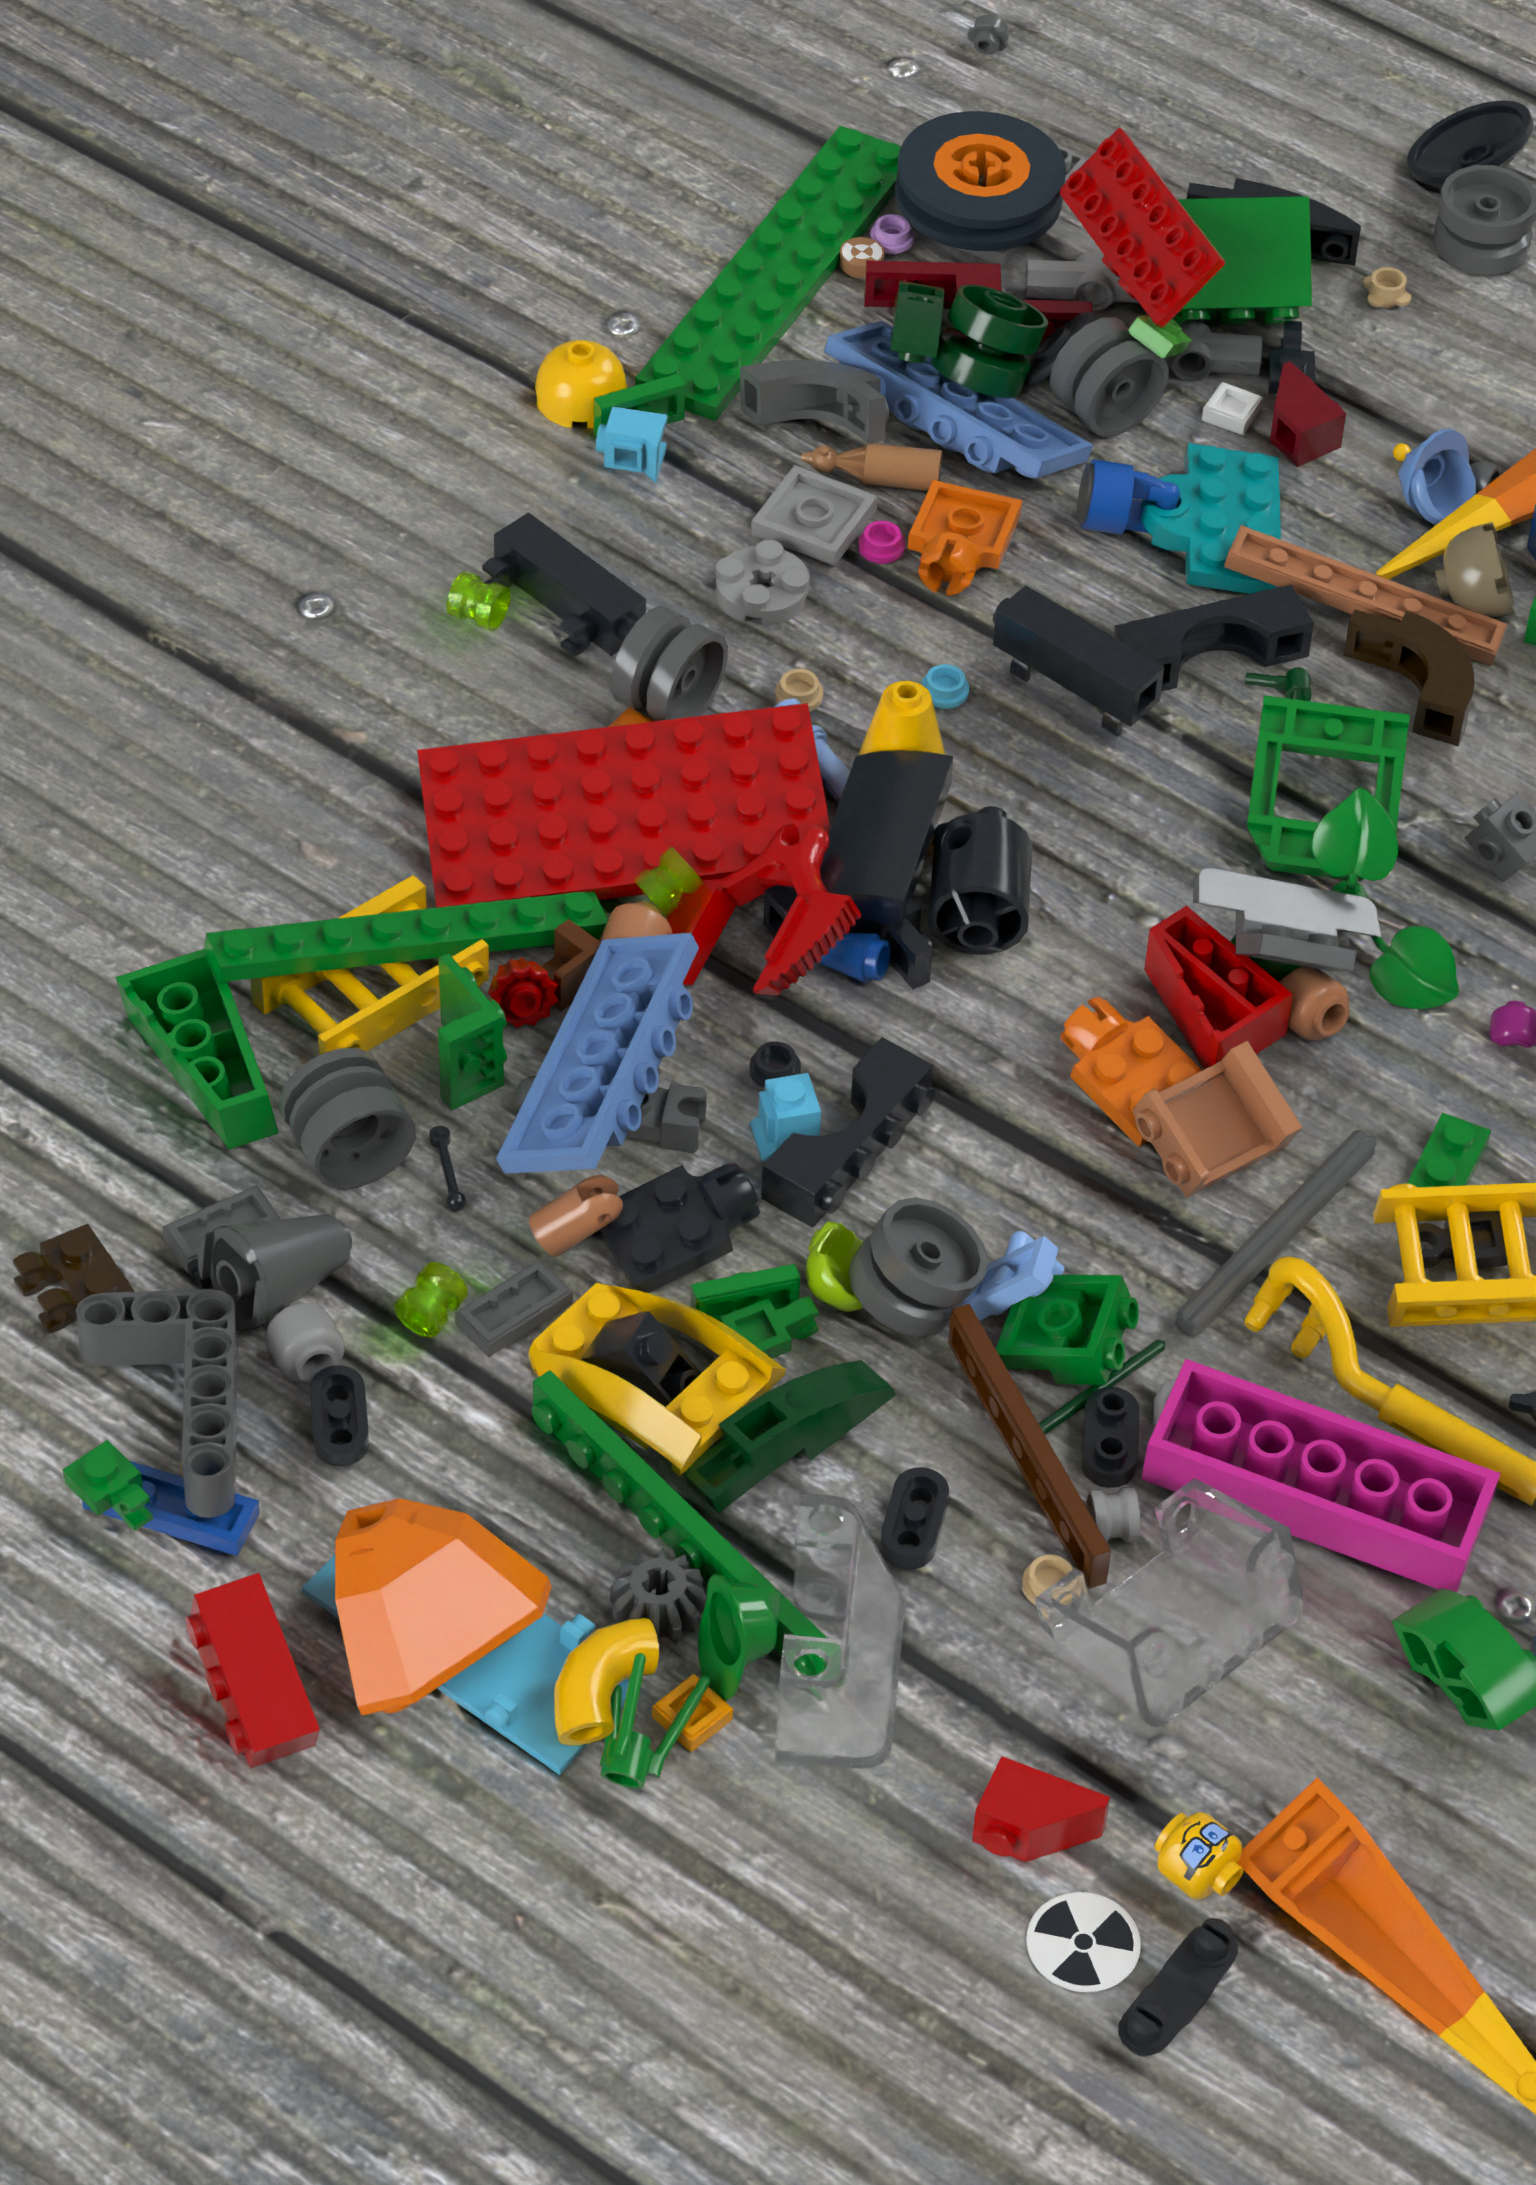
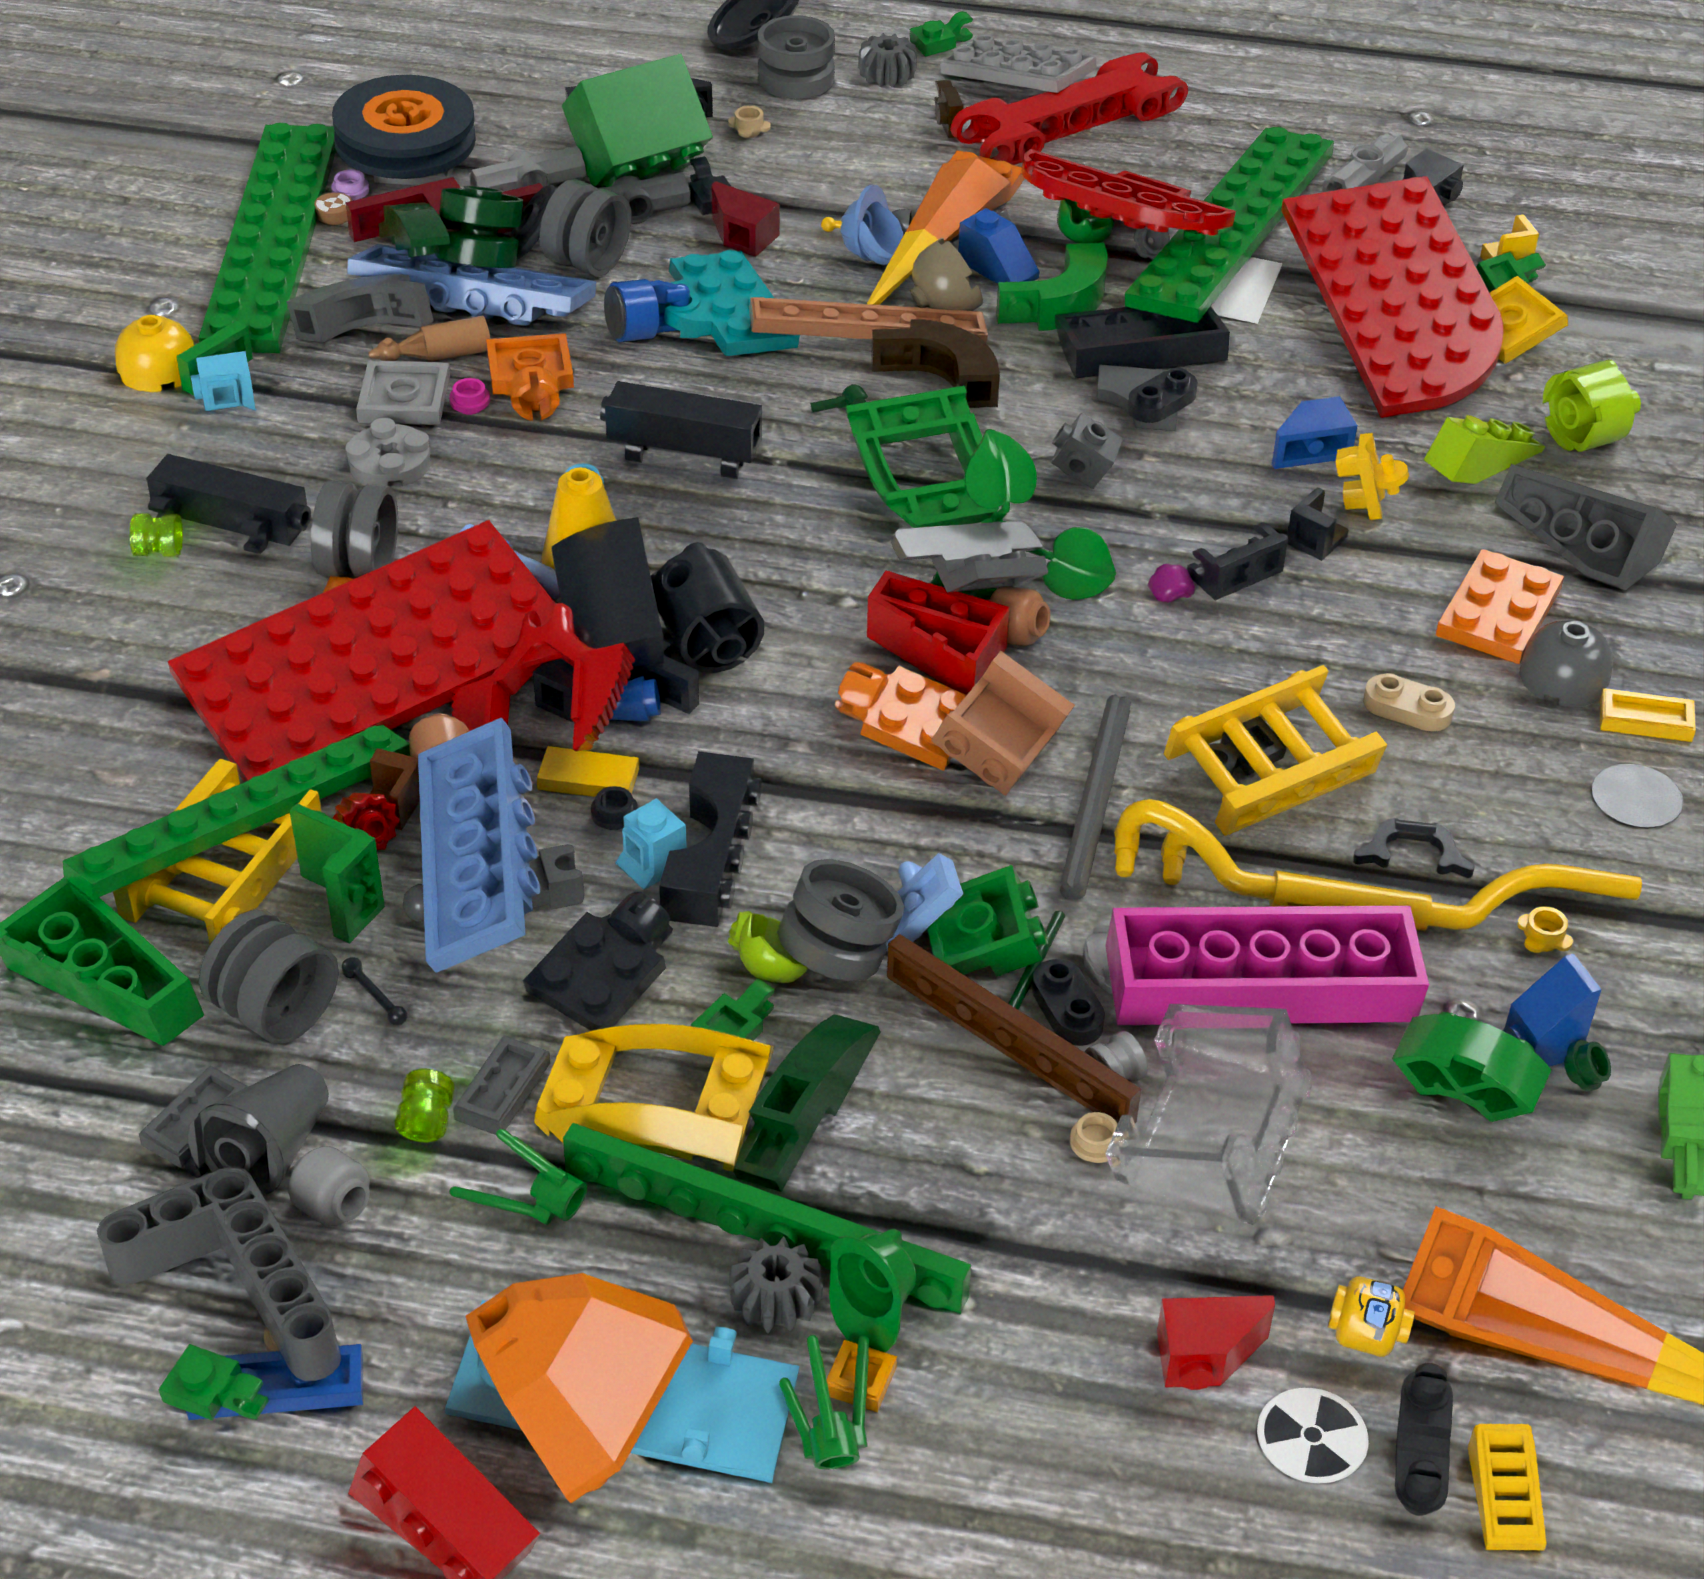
camera: 25 degrees left, 5 degrees down
dark brown plate [13,1223,135,1333] -> none
black plate [310,1365,369,1467] -> none
nougat piece [529,1175,623,1257] -> none
yellow cylinder [554,1618,659,1746] -> none
black slope [581,1311,701,1407] -> none
clear neon green wheel [633,846,704,917] -> none
green plate [690,1264,800,1321] -> none
tan plate [775,669,823,712] -> none
clear windscreen [775,1493,905,1769] -> none
black plate [880,1467,949,1570] -> none
dark grey plate [967,15,1009,55] -> none
red bracket [1059,128,1225,328] -> none
black arch [1114,585,1314,692] -> none
bright green plate [1128,315,1192,358] -> none
white tile [1202,382,1263,435] -> none
green plate [1407,1112,1491,1187] -> none
none -> green plant [449,1129,587,1225]
none -> yellow tile [537,746,639,797]
none -> yellow slope [1468,1424,1547,1550]

